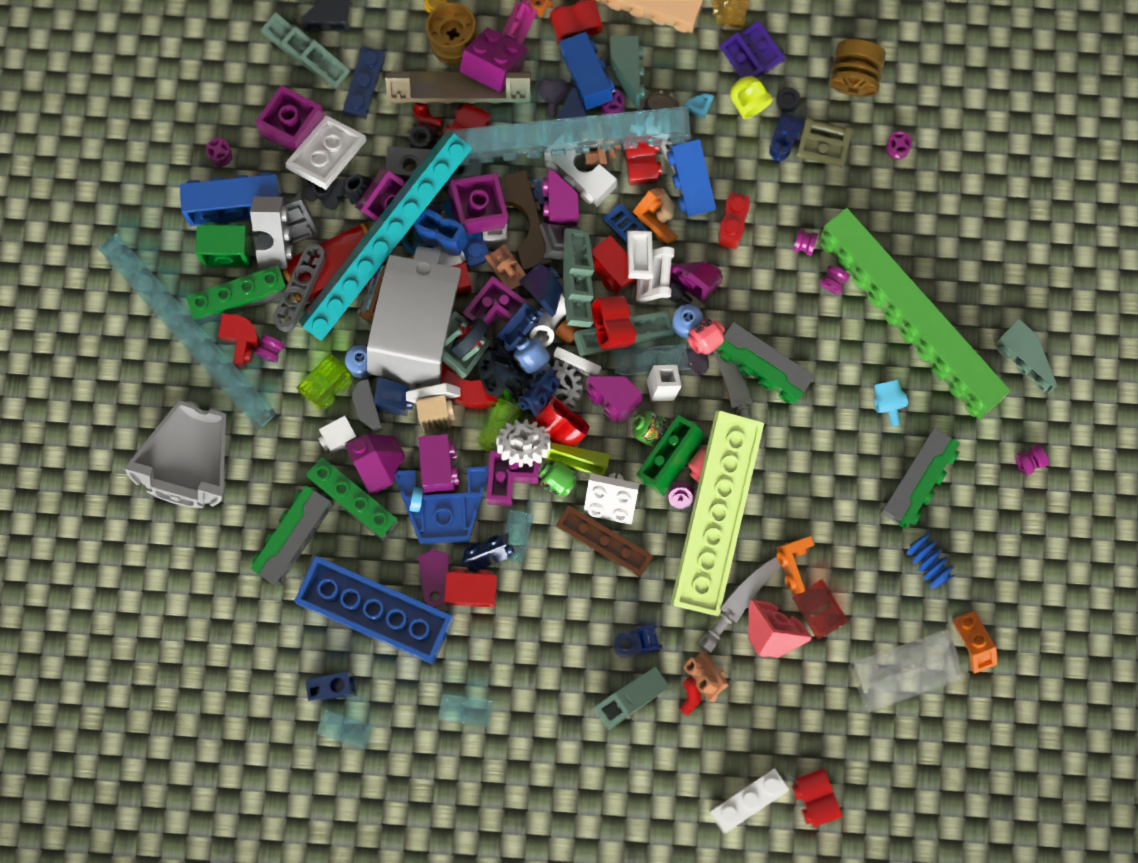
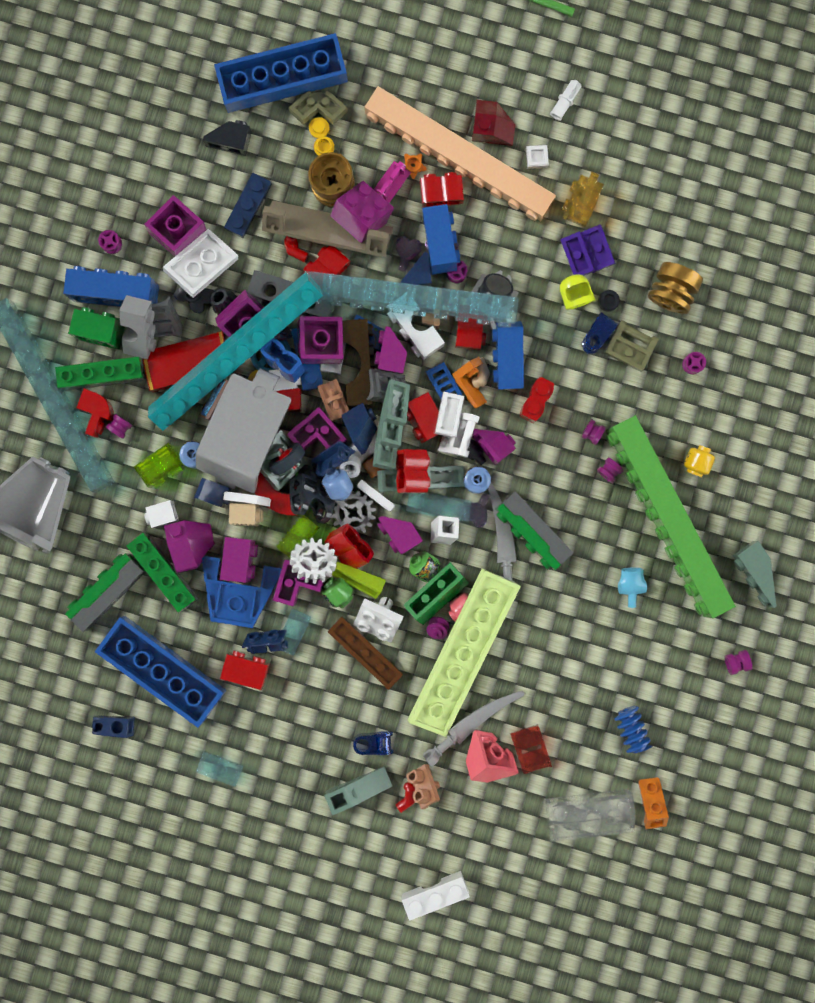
camera: 10 degrees right, 10 degrees up
sand green slope [260,12,350,89] -> none
dark grey beam [273,244,327,332] -> none
clear light blue plate [317,710,374,750] -> none
dark grey slope [352,379,383,432] -> none
black piece [407,121,439,150] -> none
medium azure tile [409,487,423,512] -> none
magenta piece [418,549,449,608] -> none
dark blue hinge [518,366,560,417] -> none
sand green slope [610,36,645,108] -> none
medium azure tile [683,94,714,119] -> none
coral head [687,318,725,355] -> none
orange bracket [776,536,814,594] -> none
red brick [792,768,843,828] -> none
piece [881,427,960,529] -> none
none -> yellow head [684,445,715,477]

